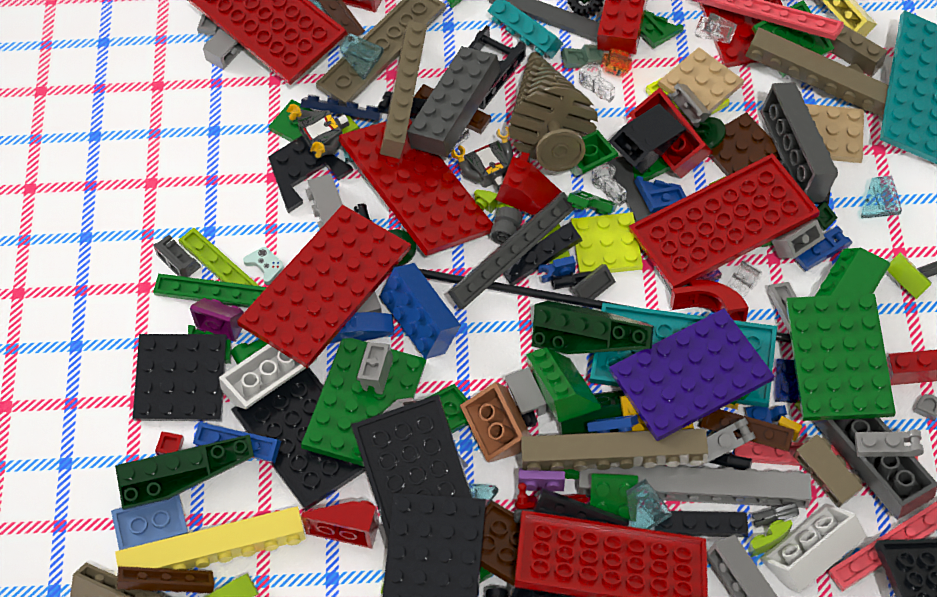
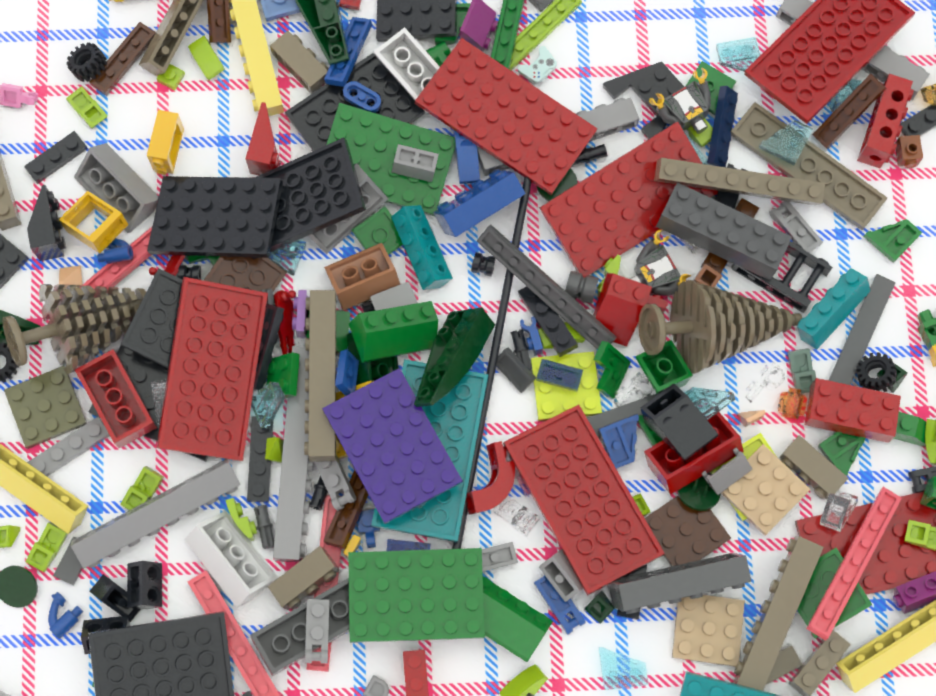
camera: 85 degrees right, 15 degrees up
none -> lime slope [265,437,284,463]
none -> dark tan brick [270,31,329,94]
none -> blue plate [343,81,381,113]
none -> teal brick [391,205,453,290]
none -> black wheel [471,252,496,277]
none -> plate [536,359,583,392]
none -> clear light blue wing [685,387,736,420]
none -> dark orange brick [692,264,723,287]
none -> clear light blue wing [716,37,760,72]
none -> light nougat slope [737,410,766,427]
none -> light grey plate [769,201,823,253]
none -> dark tan brick [779,435,849,501]

